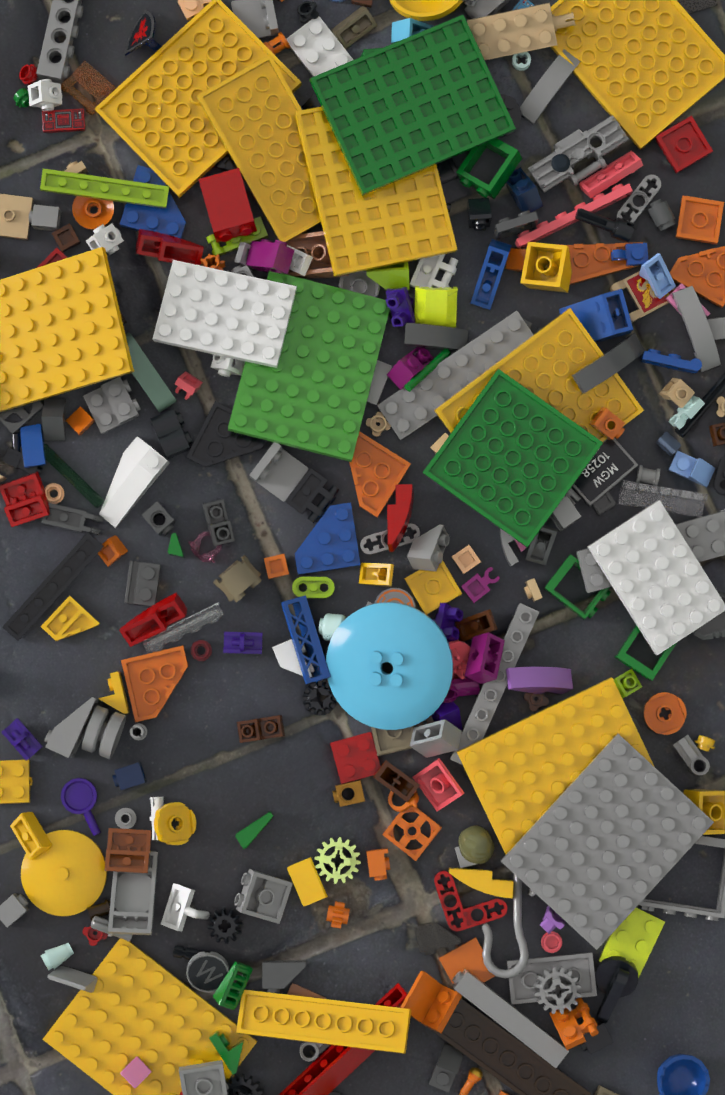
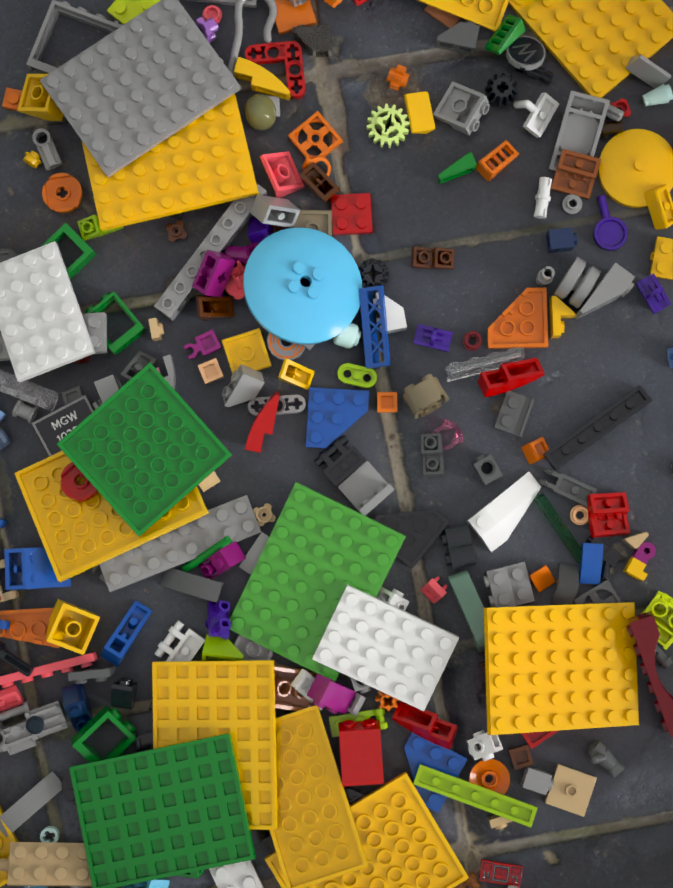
camera: 170 degrees left, 0 degrees up
yellow wing [41,596,100,641] -> none
yellow plate [154,802,196,845] -> none
green slope [168,533,185,558] -> none
pearl gold brick [332,780,365,807] -> none
orange plate [349,431,411,518] -> none
orange brick [366,848,390,881] -> none
neon yellow slope [414,286,458,328] -> none
dark purple hips [432,603,463,642] -> none
orange slope [505,248,526,272] -> none
medium lavender slope [506,667,573,694] -> none
dark grey slope [572,333,645,394] -> none
orange brick [589,407,625,440] -> none
none -> red plate [60,462,99,503]
none -> orange slope [476,140,519,182]

